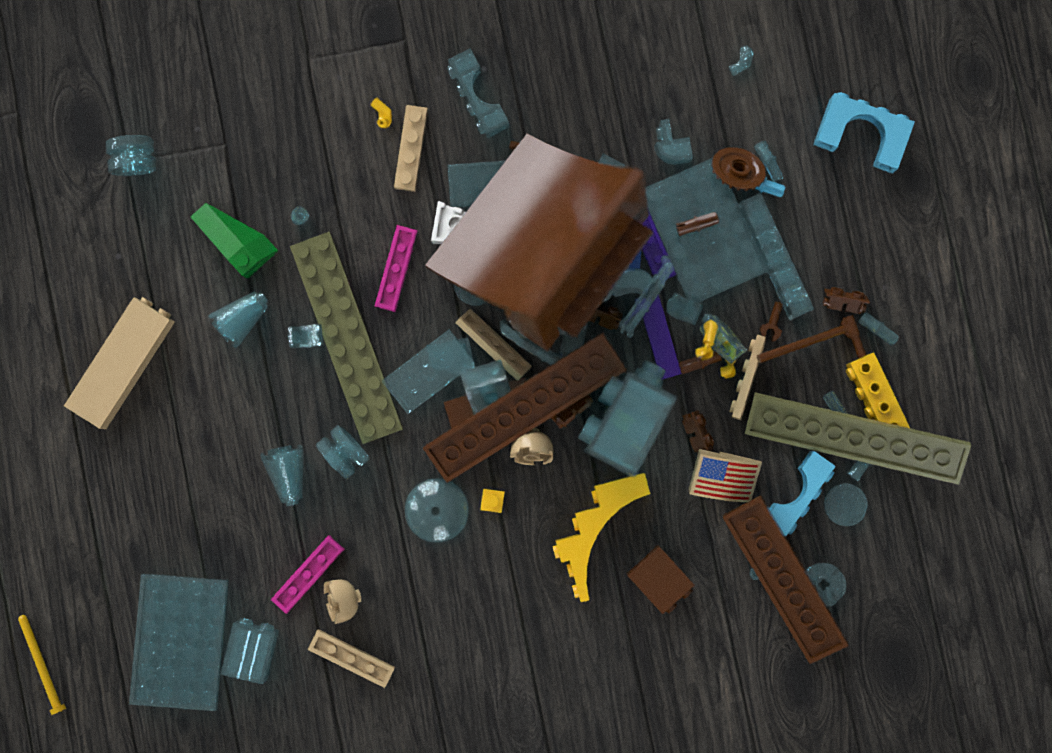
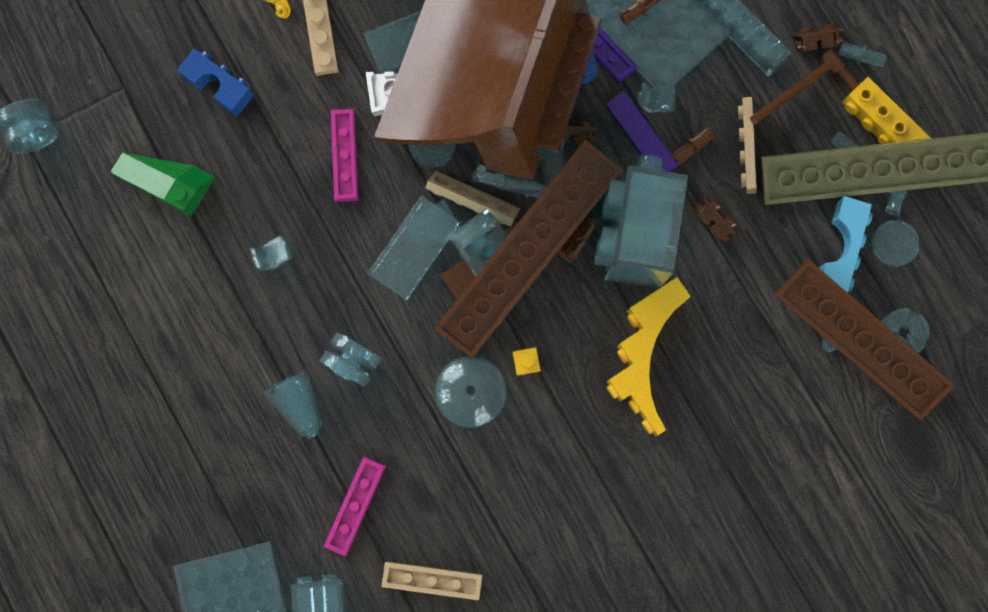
camera: 20 degrees left, 5 degrees down
tan brick [64,297,175,429] -> none
clear light blue cone [207,291,268,349] -> none
clear light blue hinge [290,206,309,225] -> none
olive plate [290,231,403,444] -> none
tan cylinder [324,579,361,624] -> none
tan cylinder [510,428,553,465] -> none
clear light blue piece [603,256,674,338] -> none
reddish brown brick [626,545,694,614] -> none
slope [689,449,762,502] -> none
torso [696,314,747,379] -> none
reddish brown bar [759,302,783,342] -> none
none -> blue arch [177,49,253,117]

